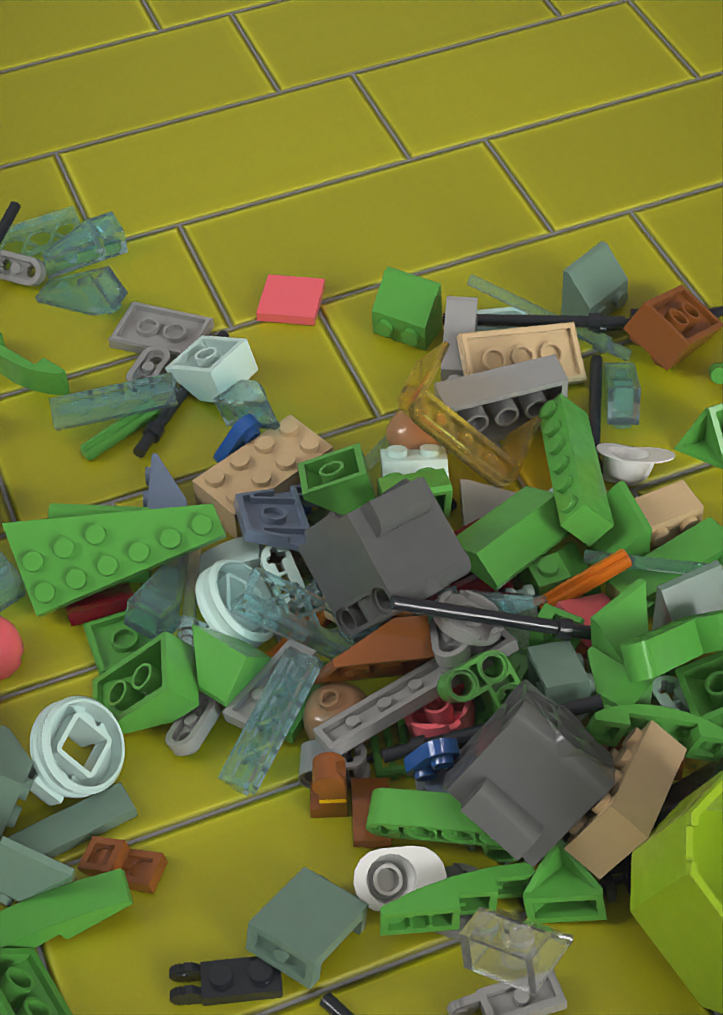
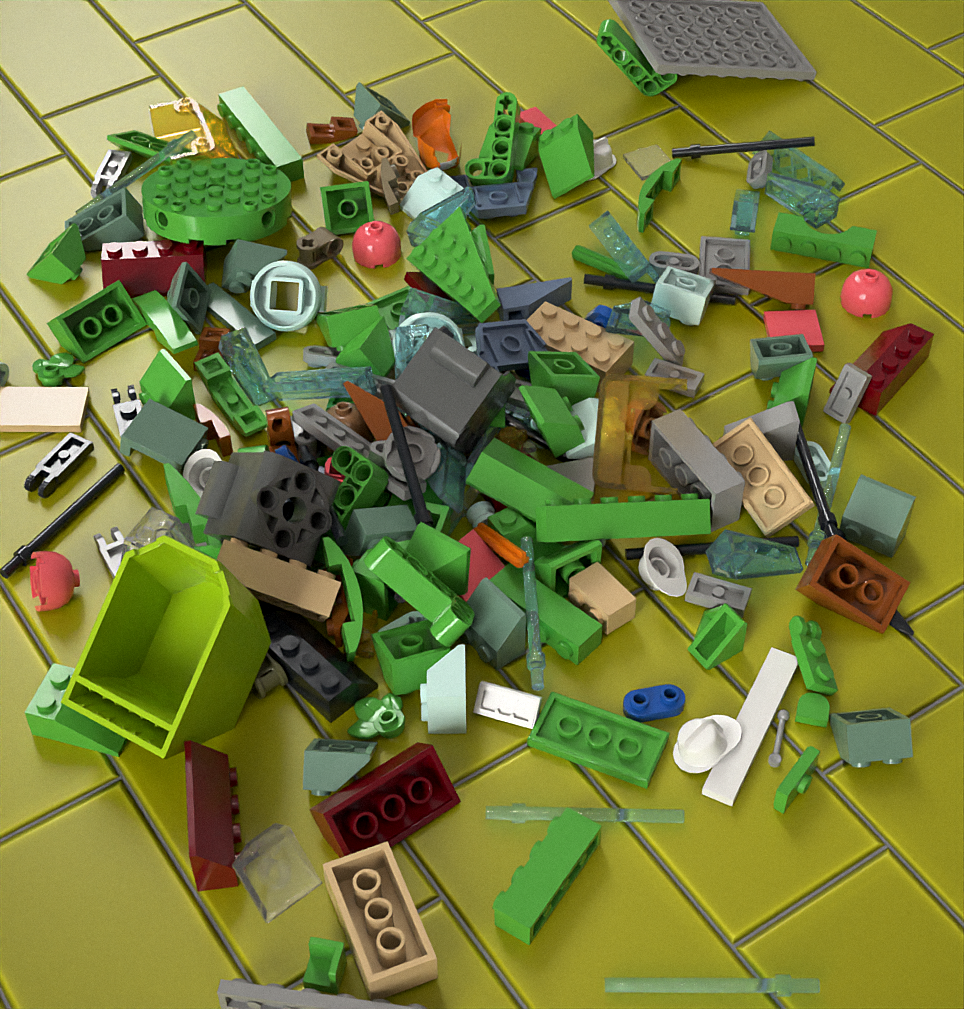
camera: 75 degrees right, 0 degrees up
none -> bright green slope [139,349,196,420]
none -> dark orange slope [193,403,233,457]
none -> bright green slope [194,353,267,437]
none -> clear light blue slope [218,327,280,406]
none -> light grey plate [629,297,685,366]
none -> light grey plate [644,358,704,398]
none -> light grey plate [685,572,752,618]
none -> dark orange wedge [709,268,816,310]
none -> sand green slope [750,334,813,381]
none -> bright green arch [770,212,877,268]
none -> light grey plate [823,363,872,425]
none -> dark red slope [829,323,934,416]
none -> coral cylinder [840,269,893,318]

